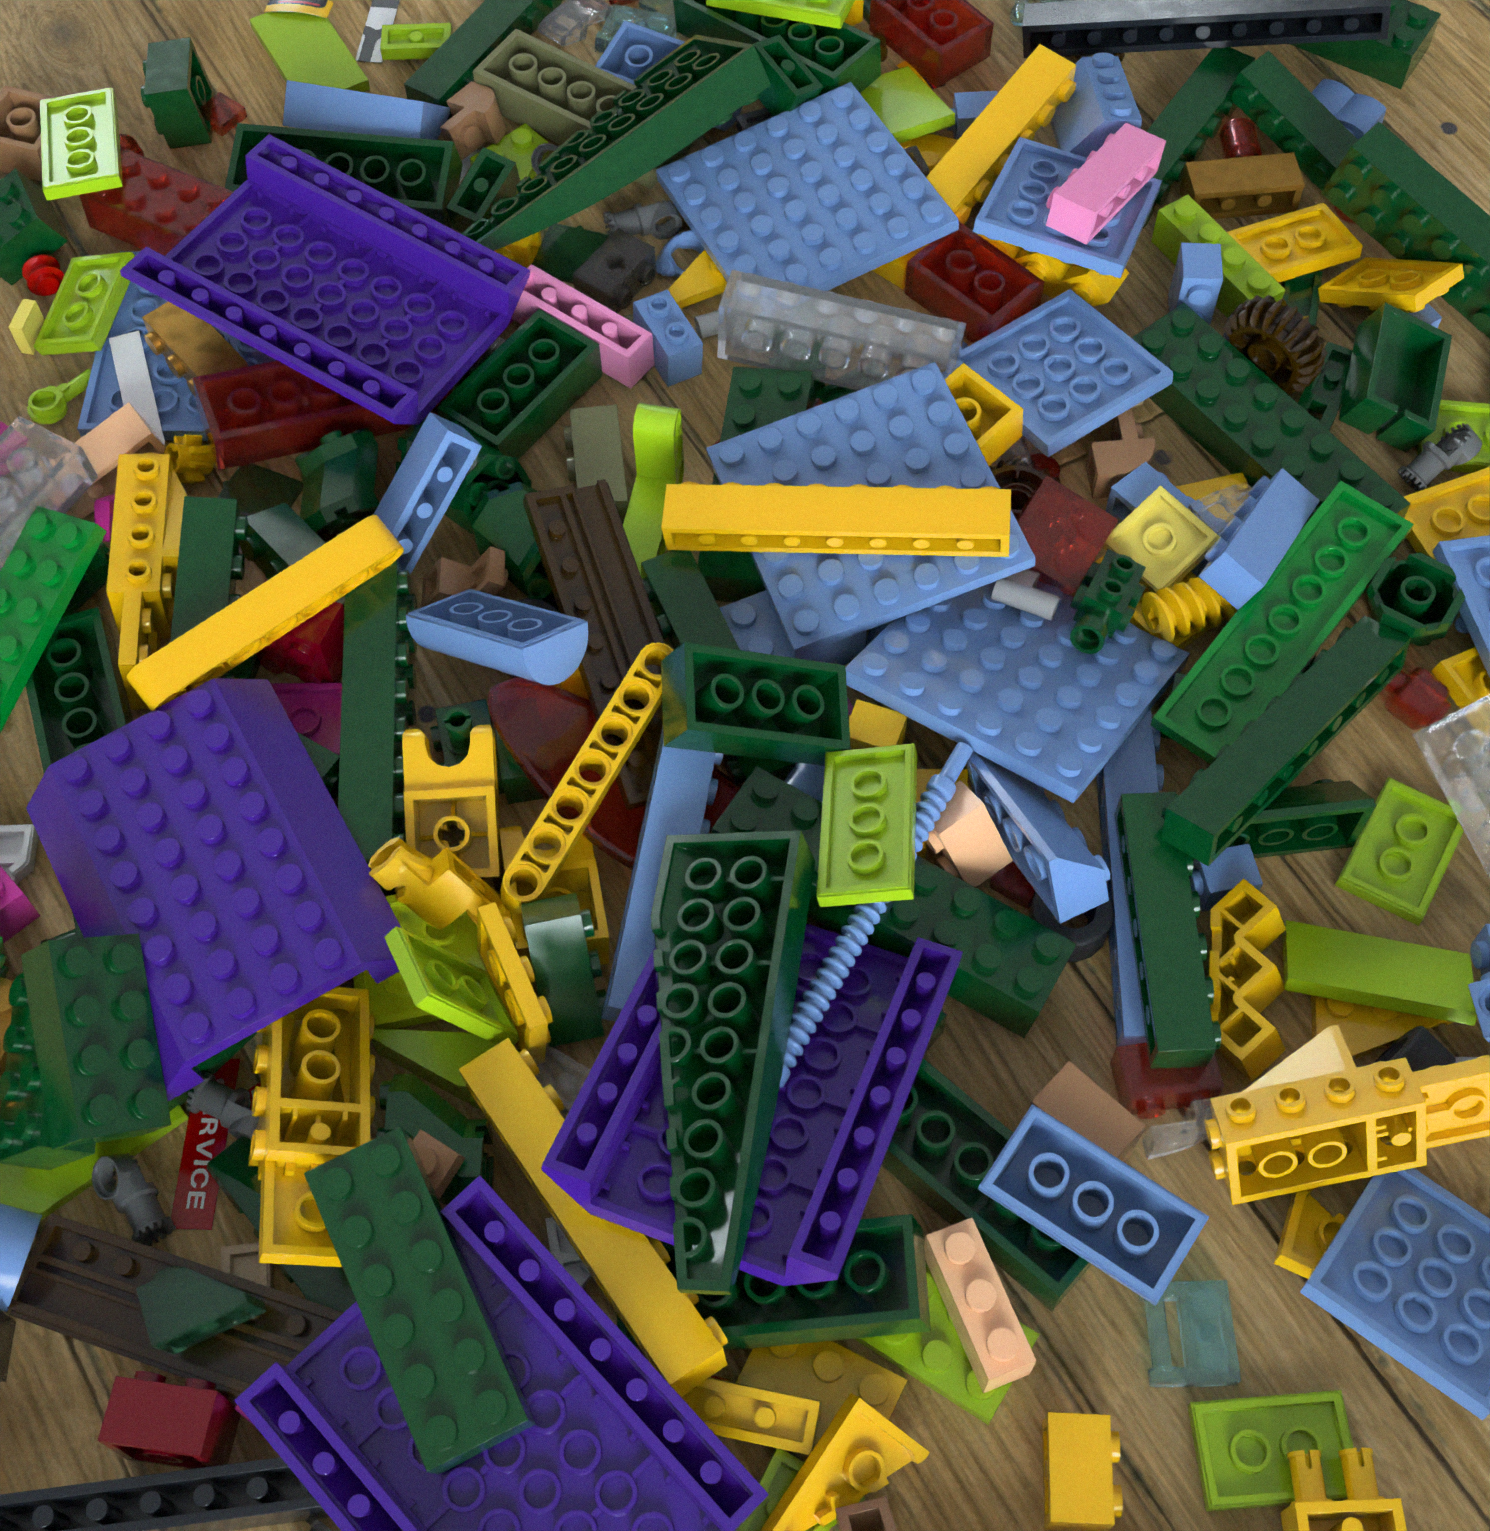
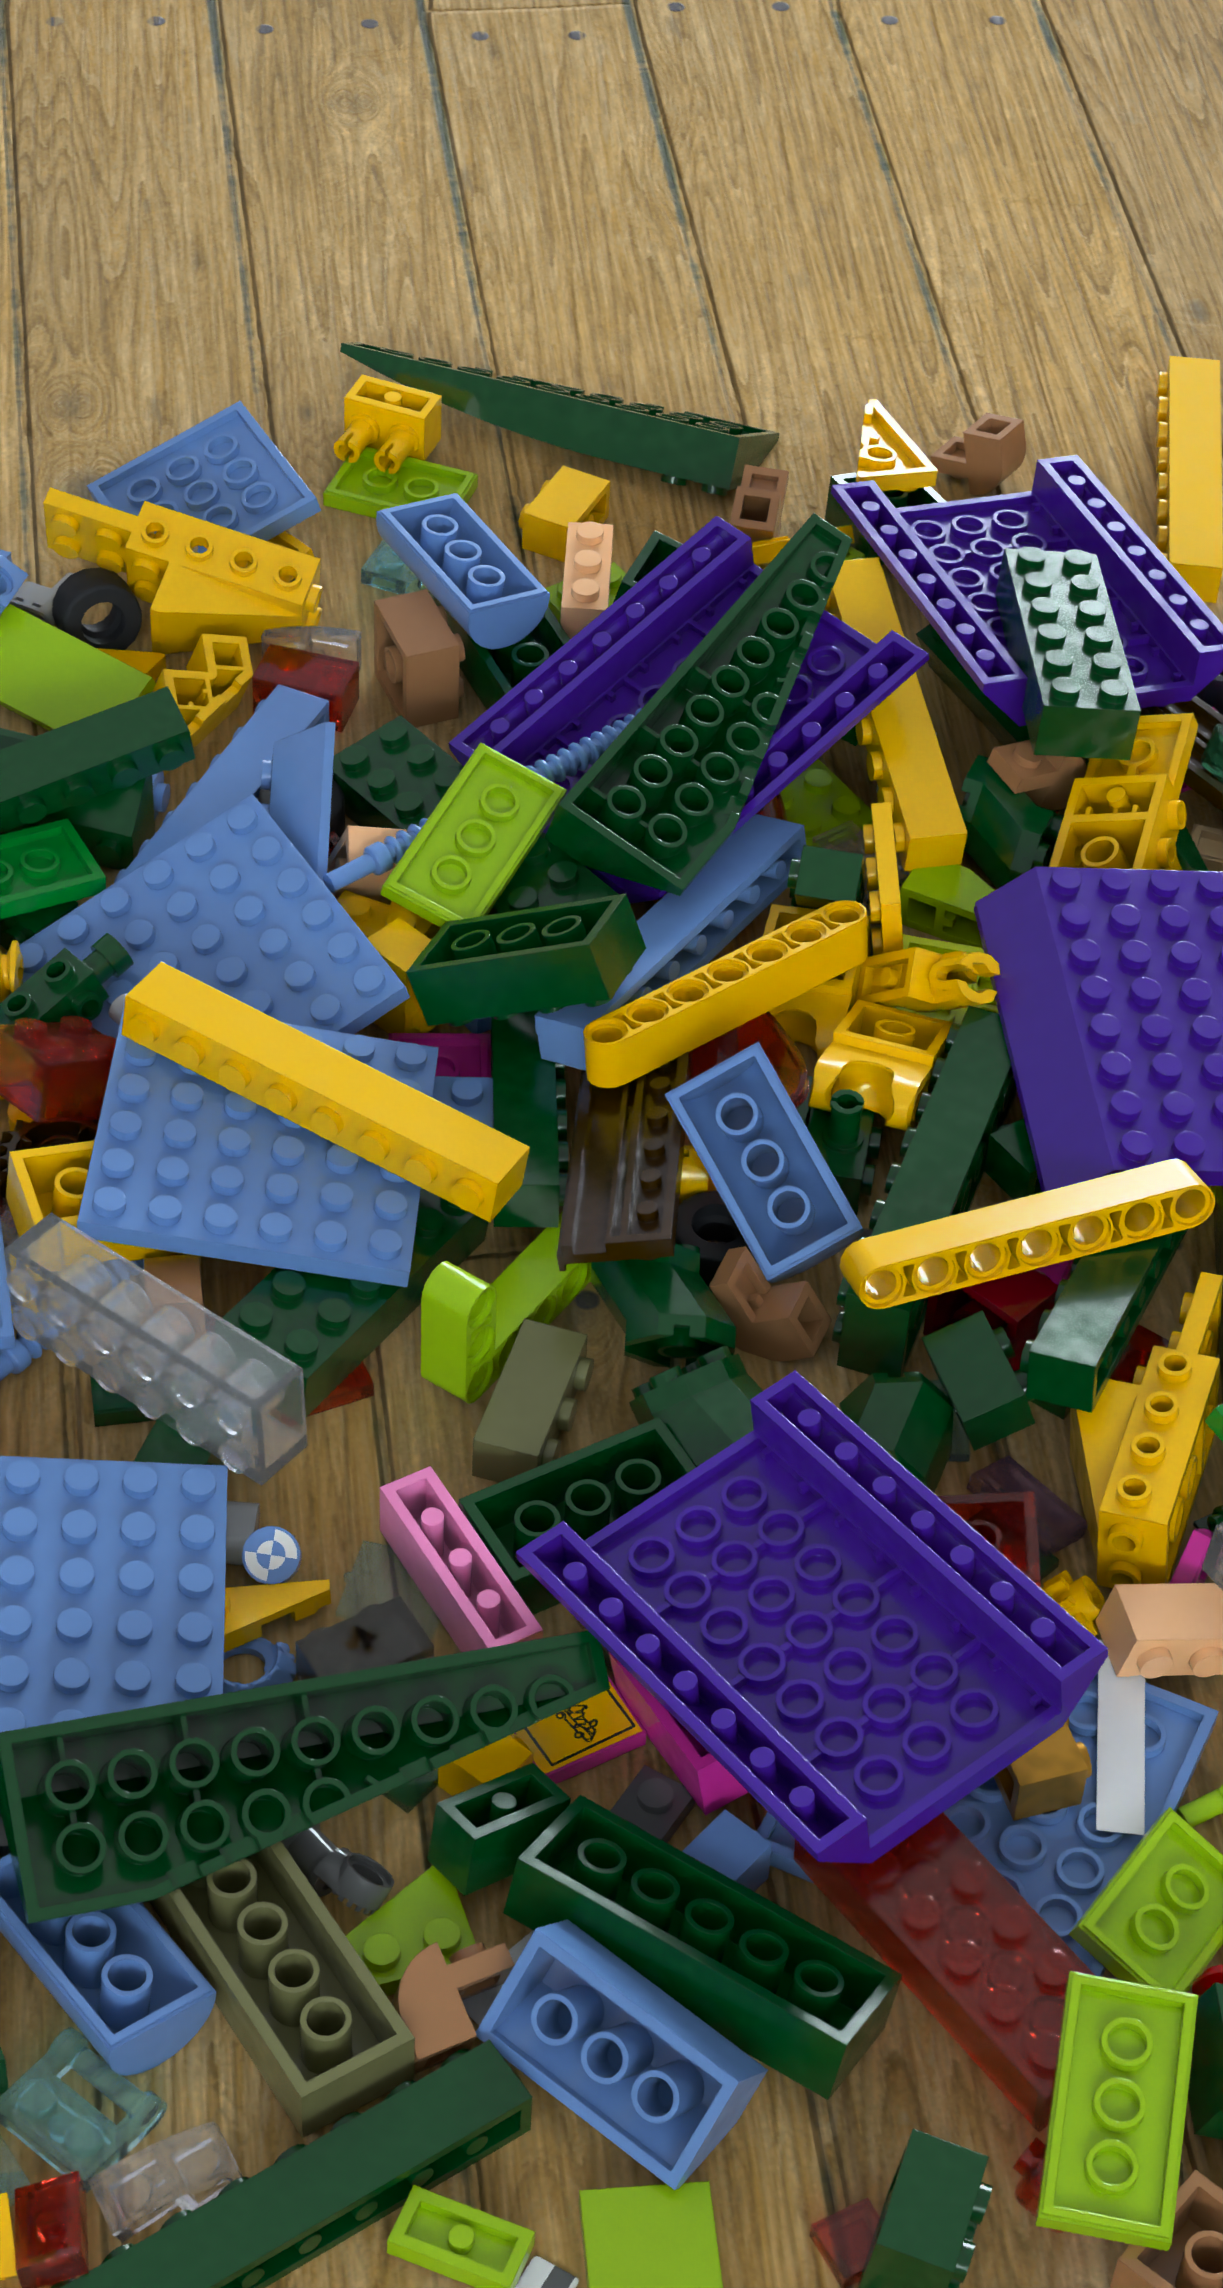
camera: 160 degrees left, 15 degrees down
medium blue brick [373,412,482,574] -> none
lime tile [384,926,520,1045] -> none
medium blue brick [633,289,703,387] -> none
dark green brick [1114,792,1221,1069] -> none
none -> medium blue tile [242,1526,302,1584]

